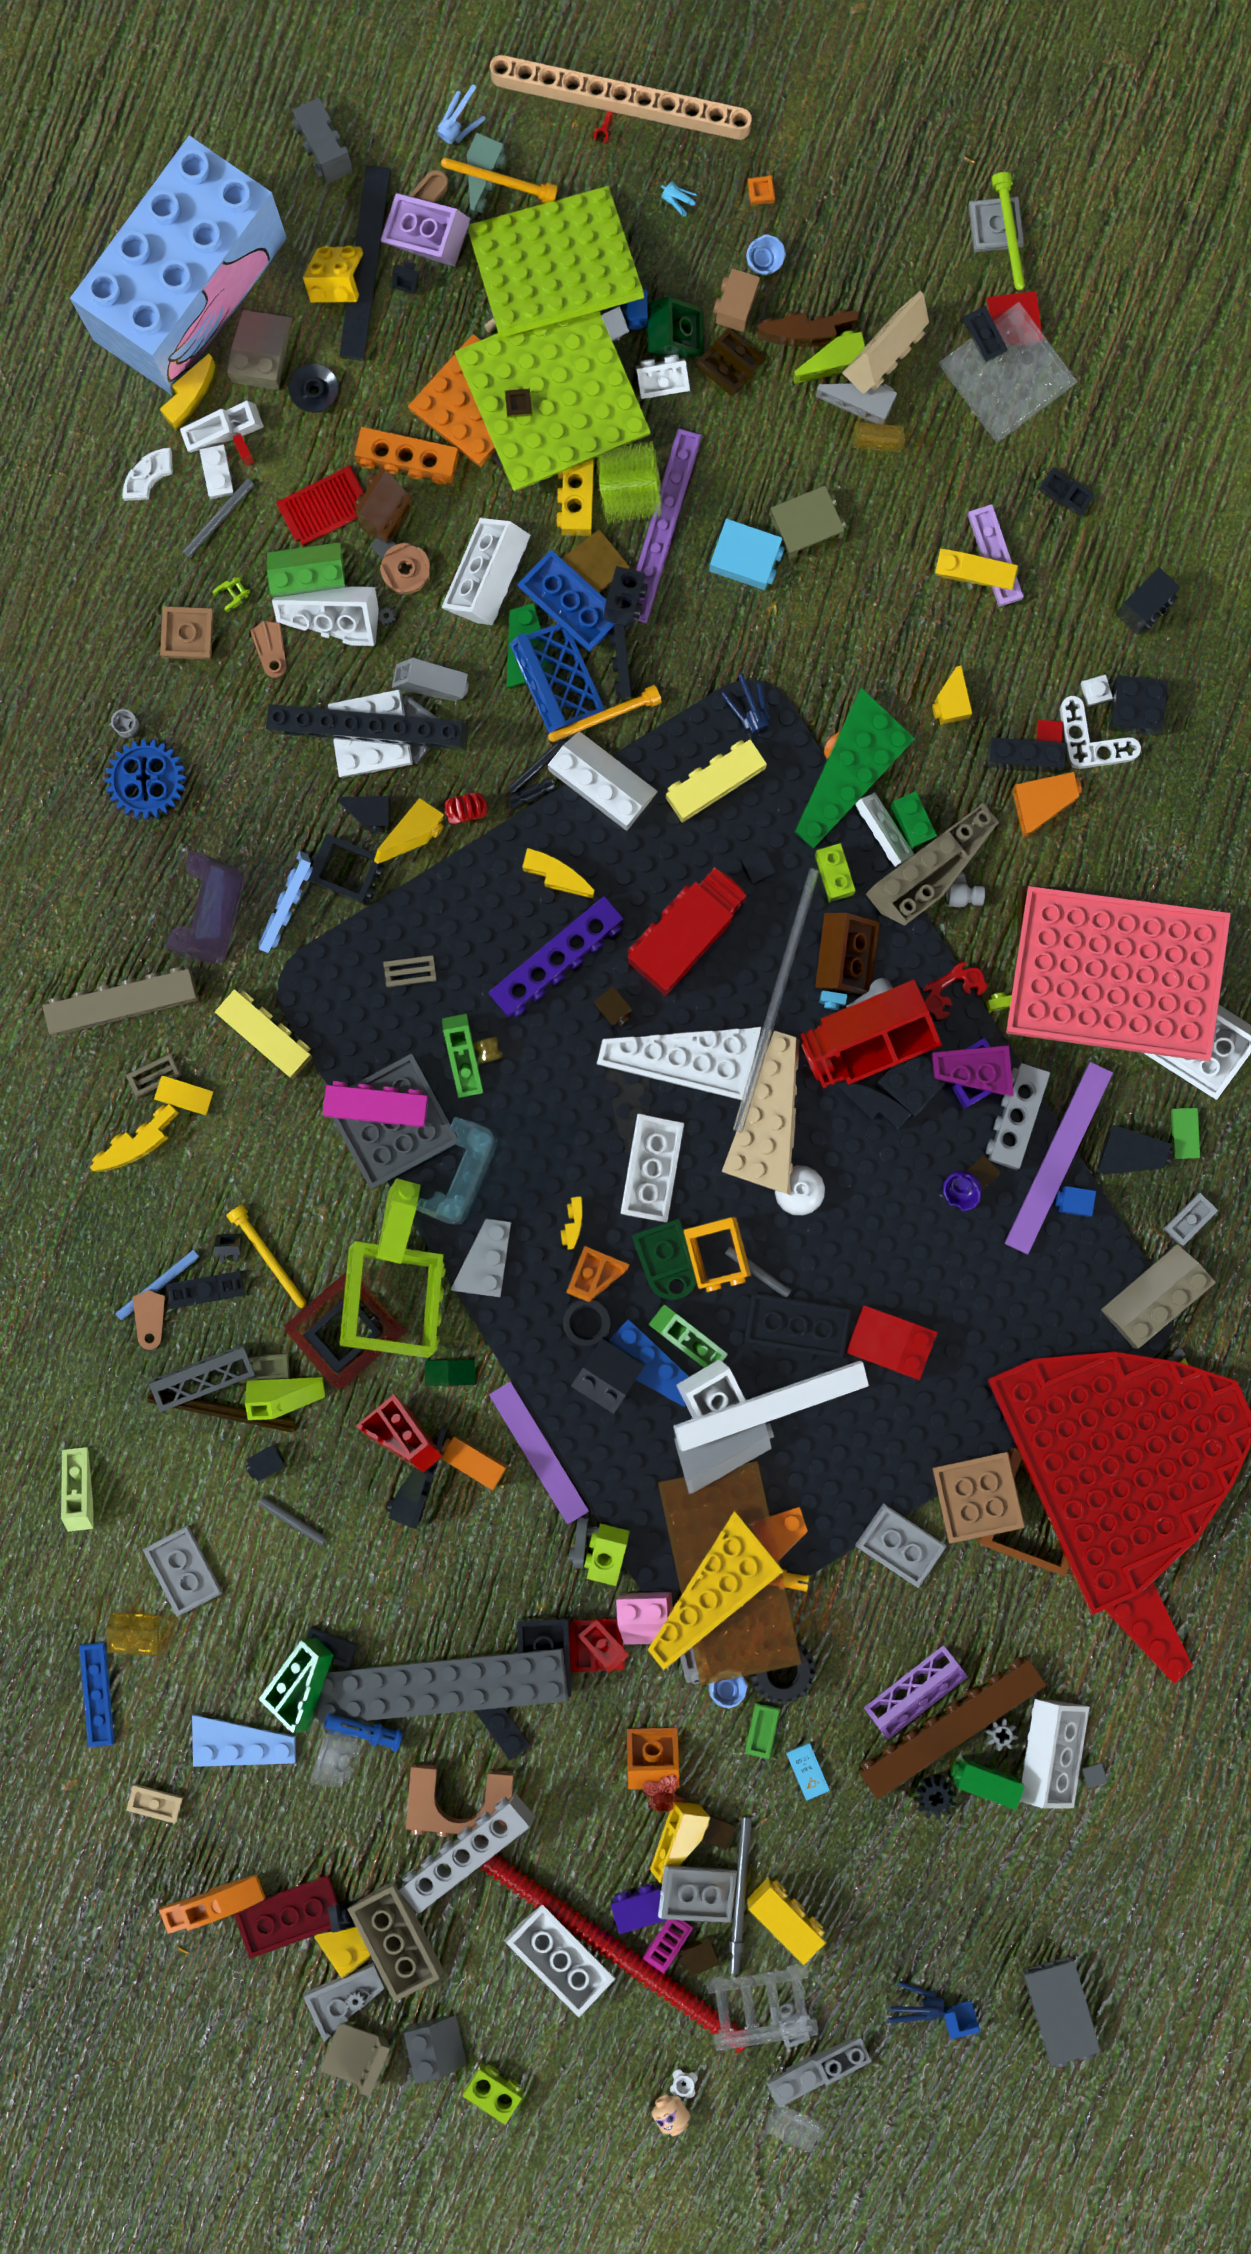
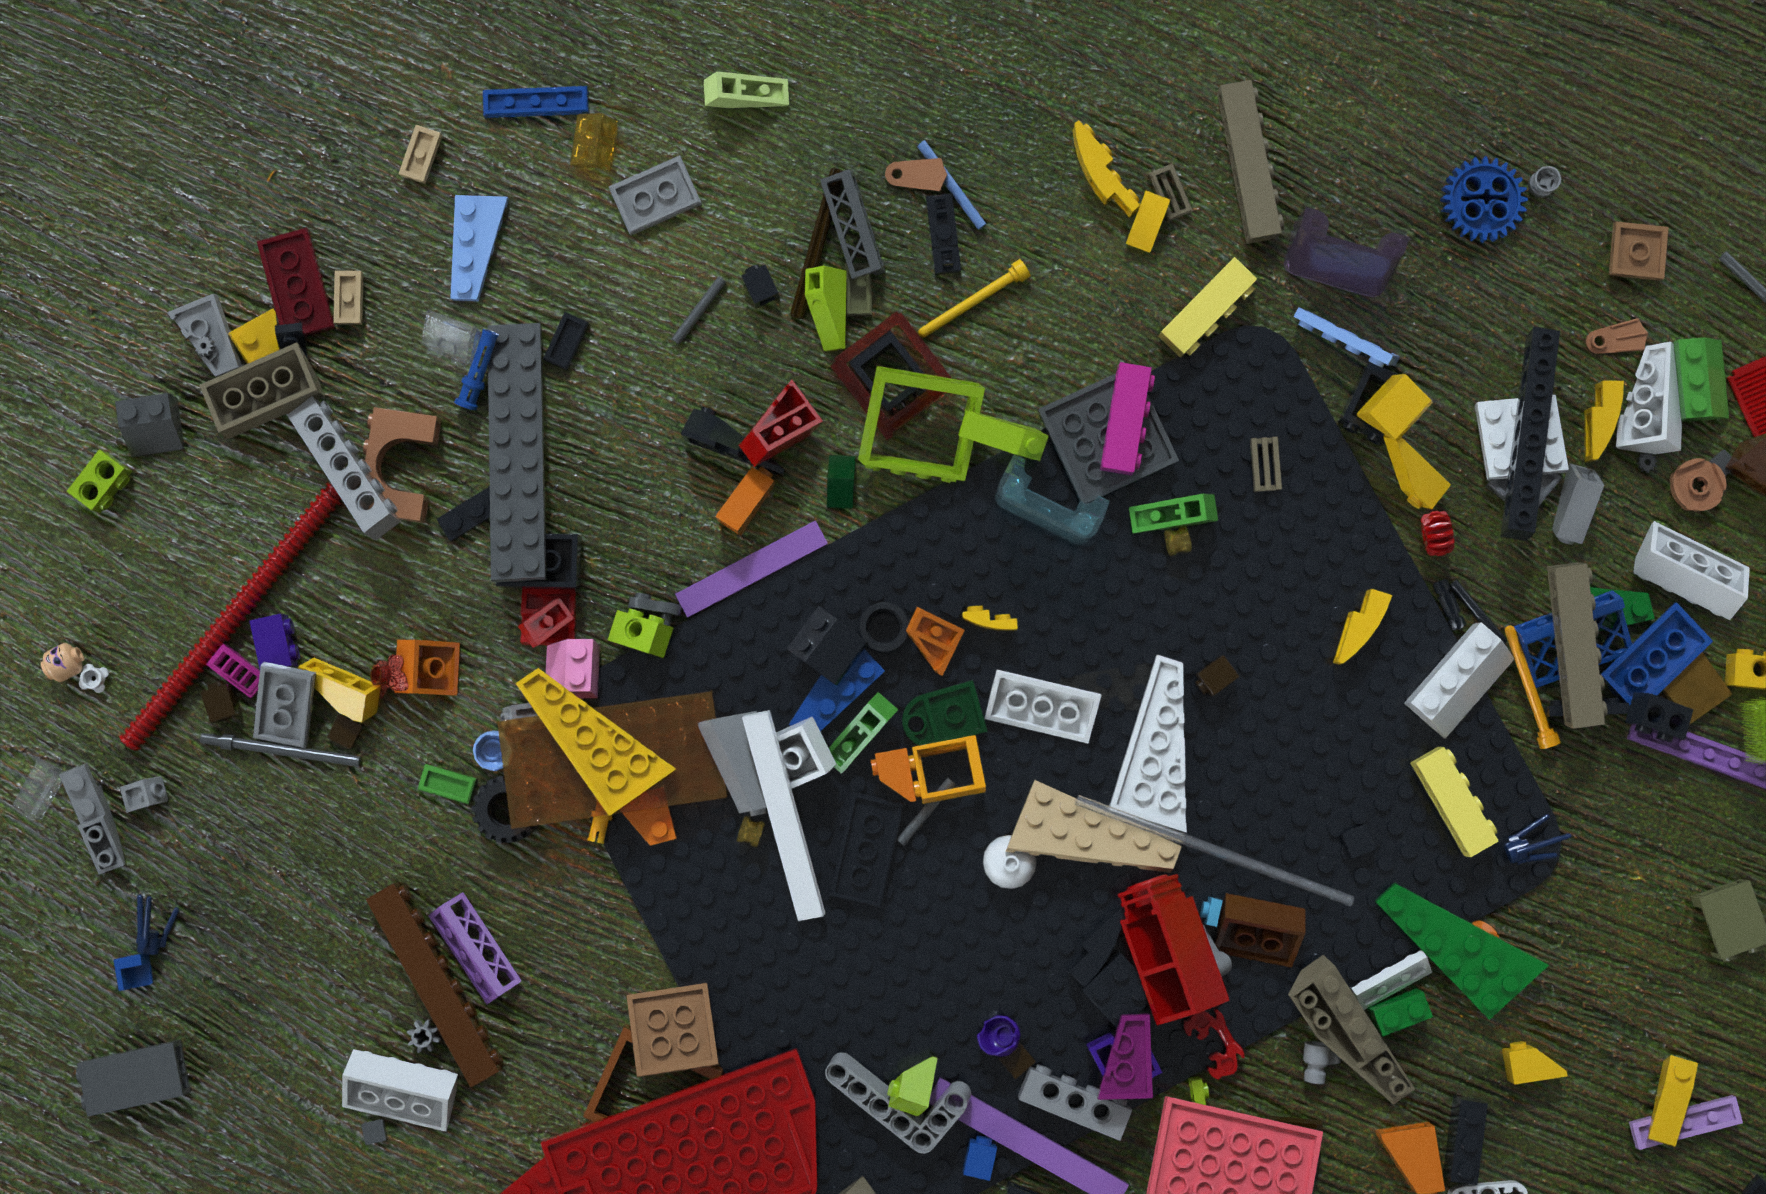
camera: 90 degrees right, 0 degrees up
orange slope [159,1874,265,1934] -> none
lime piece [212,577,251,612] -> none
black tile [214,1234,243,1263] -> none
green wedge [259,1638,333,1733] -> none
dark tan bracket [321,2023,391,2097] -> none
black slope [338,796,391,834] -> none
light grey wing [451,1219,511,1297] -> none
dark purple brick [488,896,624,1018] -> none
white slope [504,1905,615,2017] -> none
red piece [628,867,746,996] -> none
clear fence [706,1964,818,2051] -> none
medium azure brick [709,519,785,590] -> none
yellow brick [747,1877,826,1965] -> none
medium azure tile [786,1742,830,1801] -> none
lime brick [815,843,855,903] -> none
red slope [846,1305,937,1380] -> none
light grey tile [855,1503,947,1588] -> none
black gear [913,1774,957,1819] -> none
green brick [951,1756,1025,1810] -> none
red tile [1036,720,1063,743] -> none
none -> tan plate [334,271,363,325]
none -> clear yellow wheel [737,816,765,848]
none -> light grey beam [825,1053,971,1154]
none -> orange slope [871,748,916,802]
none -> lime slope [887,1056,937,1116]
none -> yellow slope [1357,374,1433,442]
none -> dark tan brick [1547,562,1607,729]
none -> yellow slope [1584,381,1624,463]

